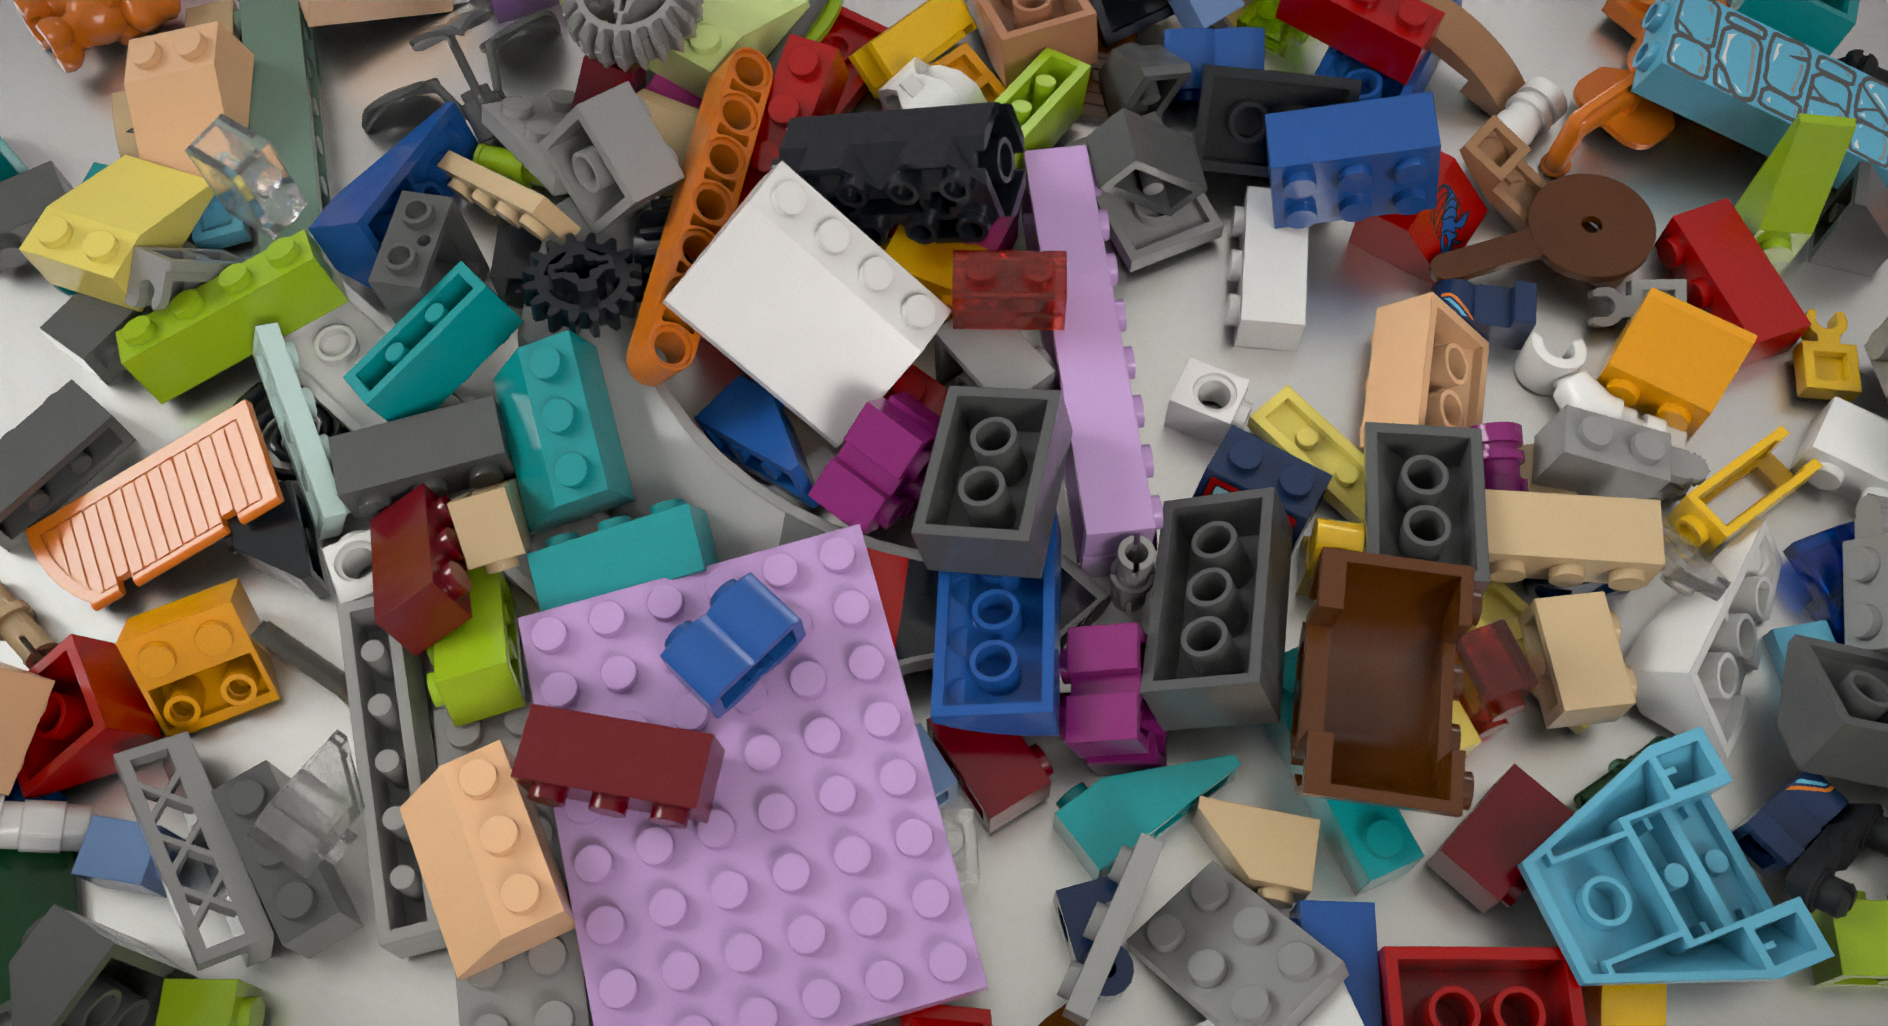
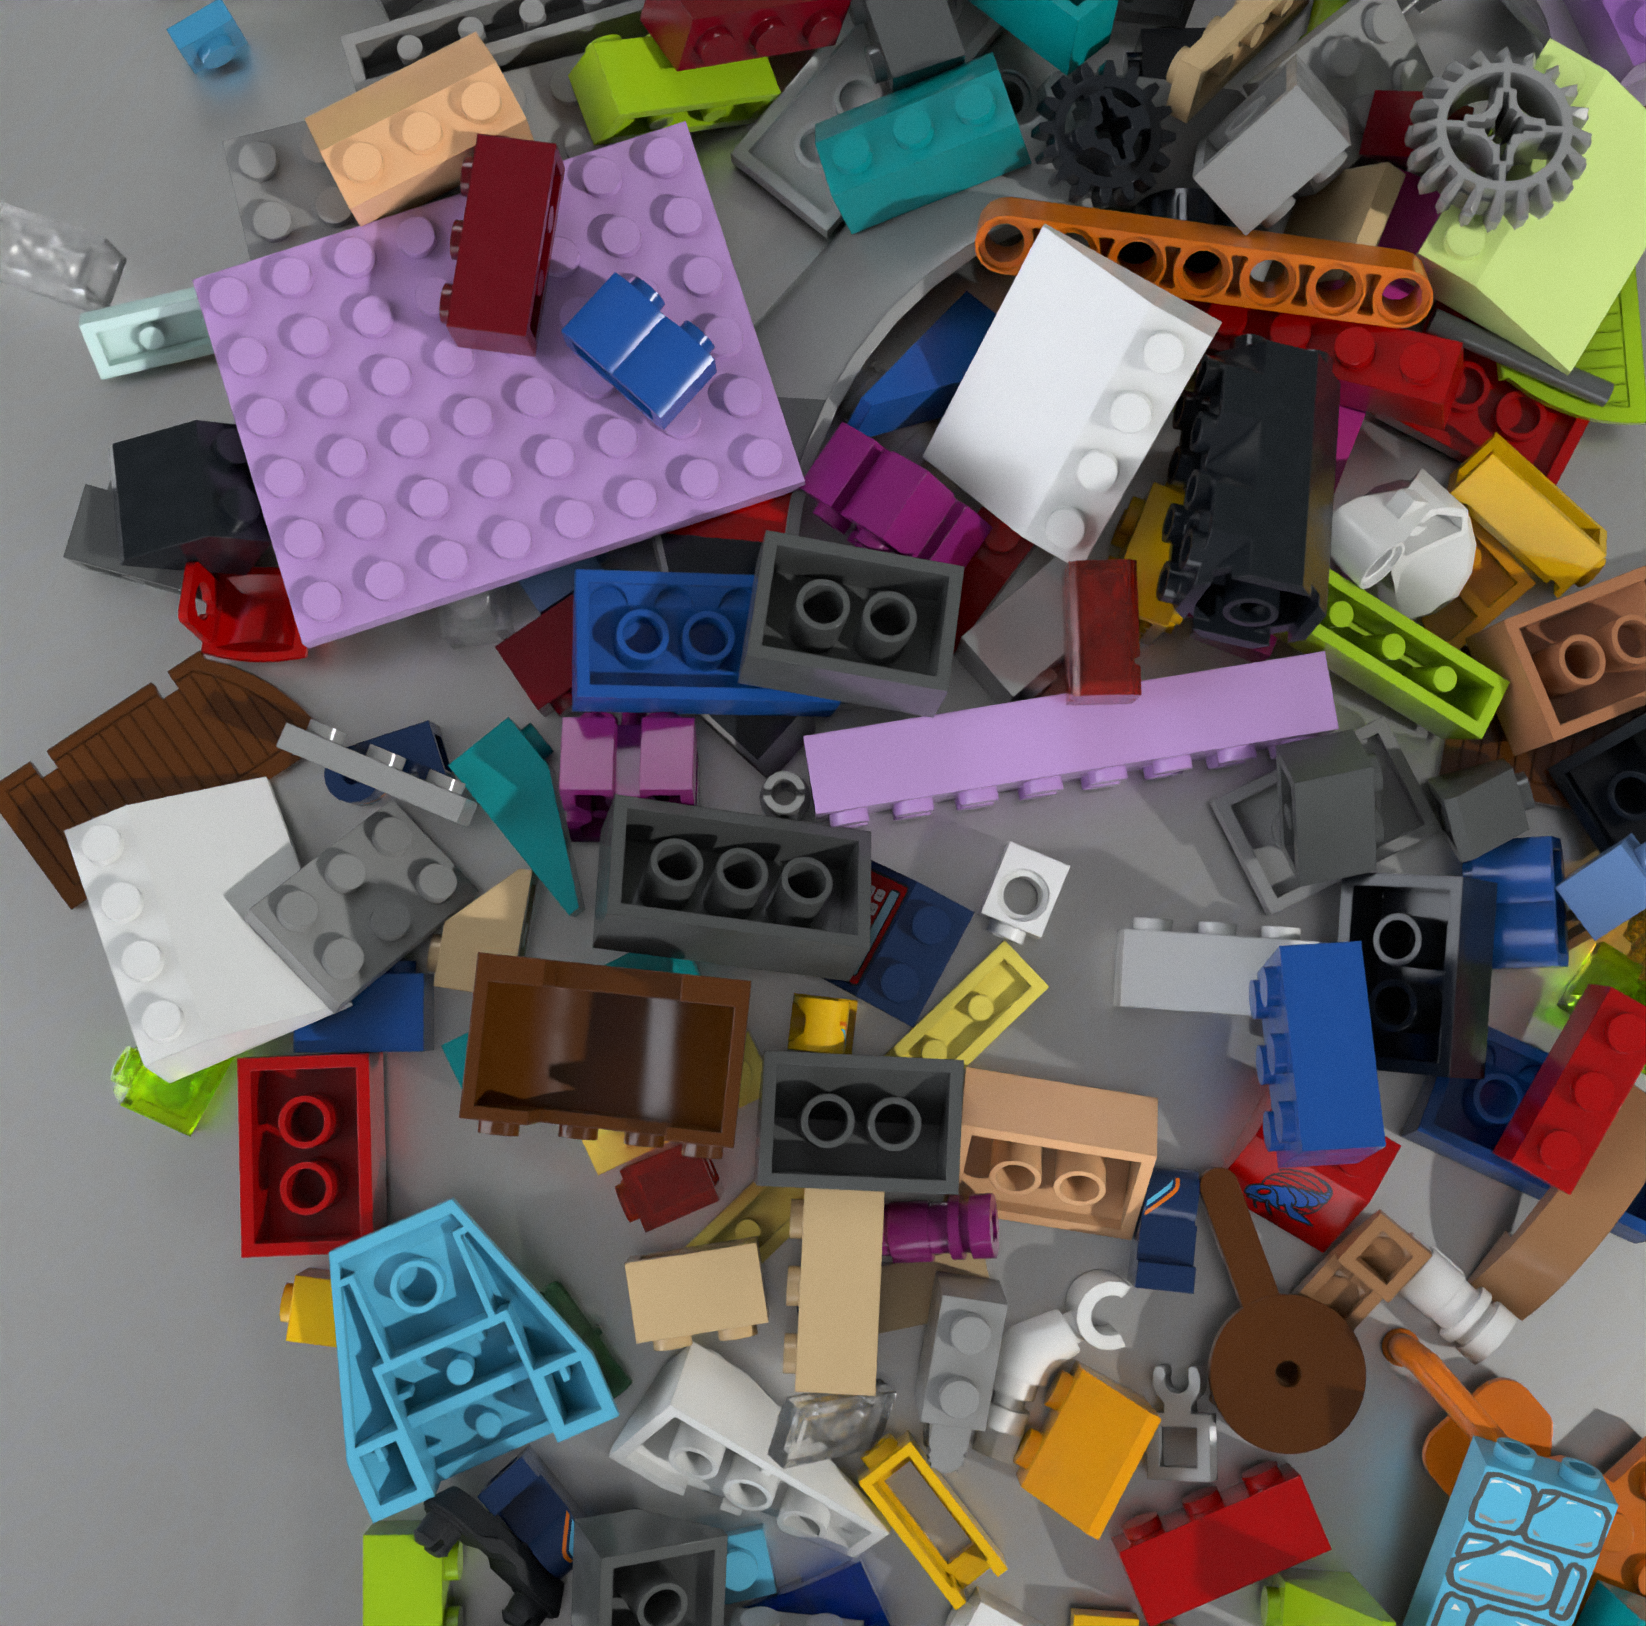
camera: 85 degrees right, 20 degrees up
tan slope [447,478,531,574] -> none
teal brick [527,499,719,612] -> none
dark red brick [1425,763,1574,914] -> none

